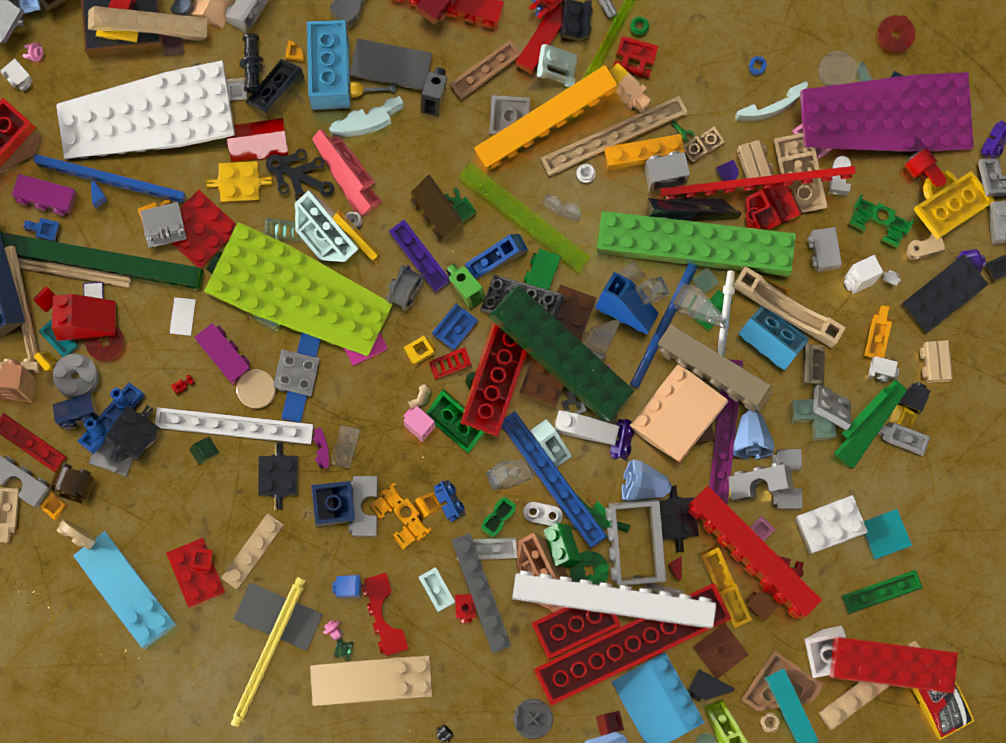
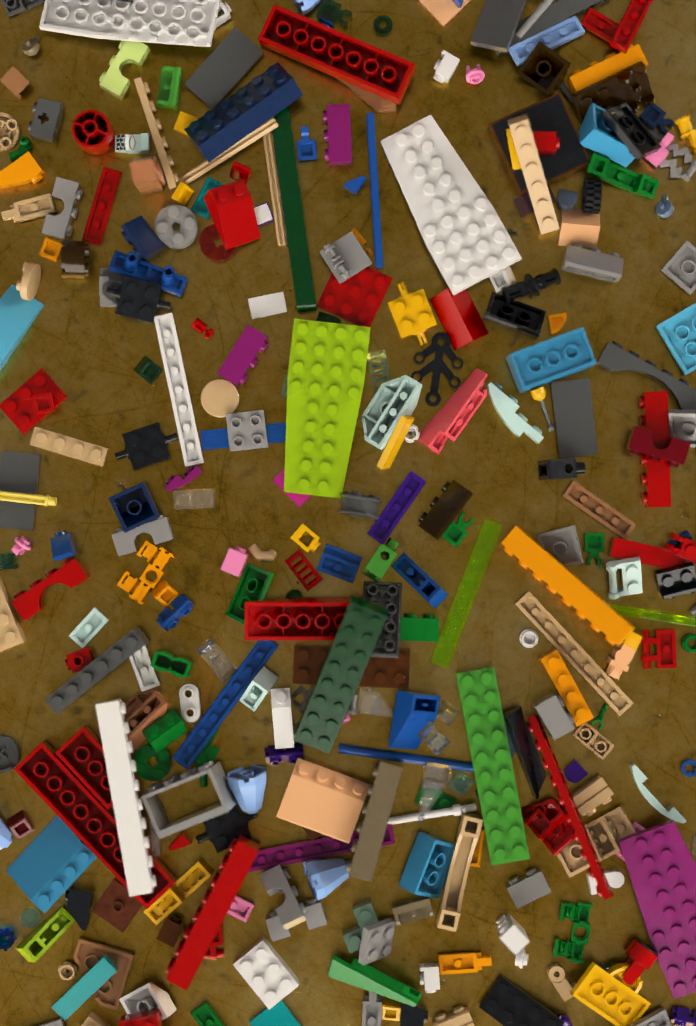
camera: 75 degrees right, 10 degrees up
clear slope [543,194,582,221] -> none
none -> green plate [584,533,605,566]

